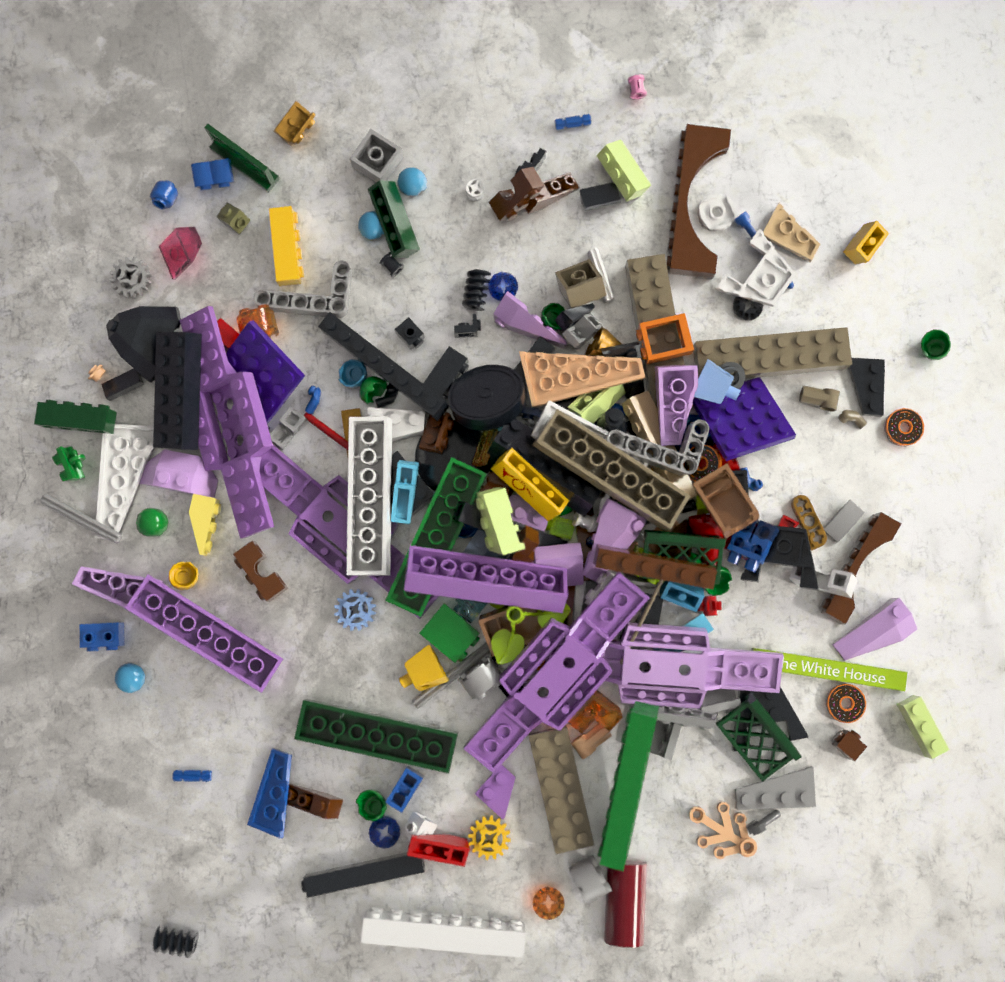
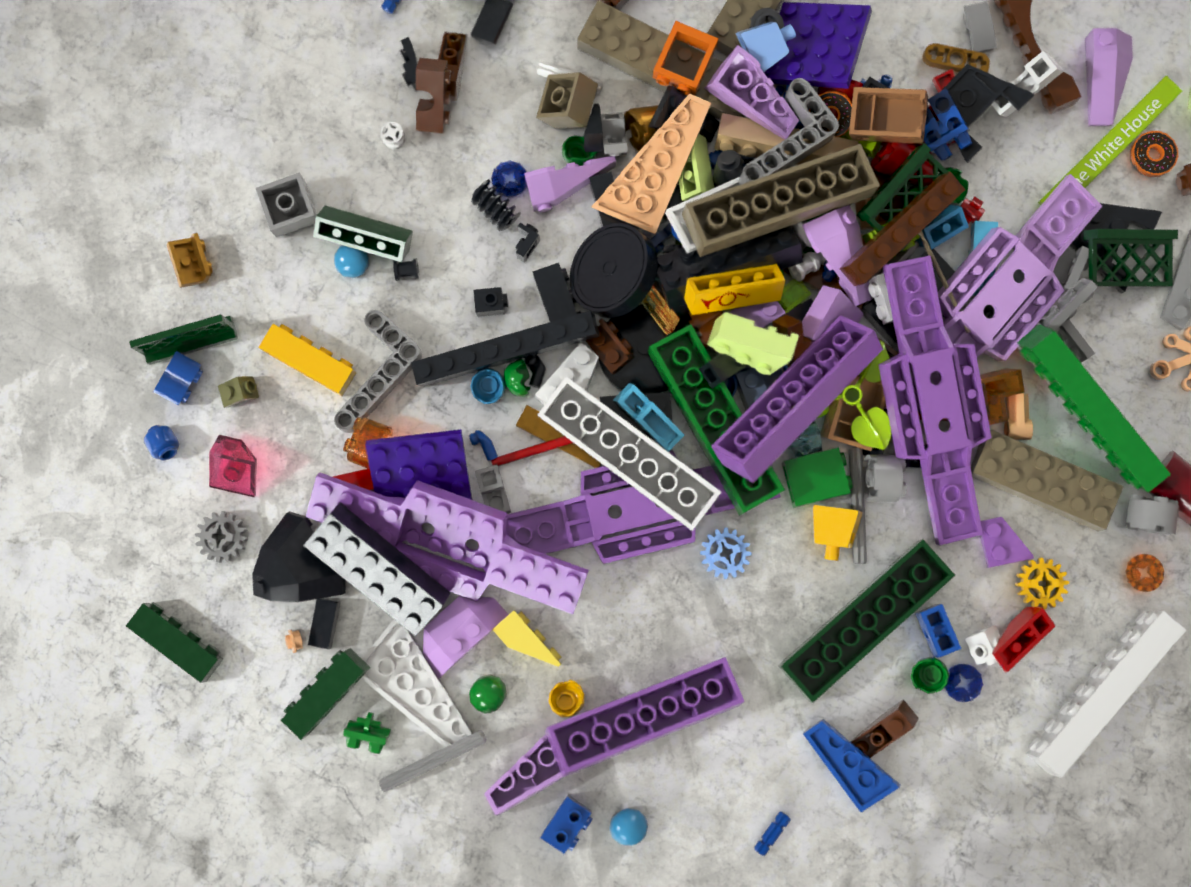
camera: 50 degrees left, 0 degrees up
reddish brown arch [233,541,288,602] -> none
black brick [301,852,426,898] -> none
dark azure hair [397,167,427,196] -> none
none -> dark green brick [126,602,223,683]

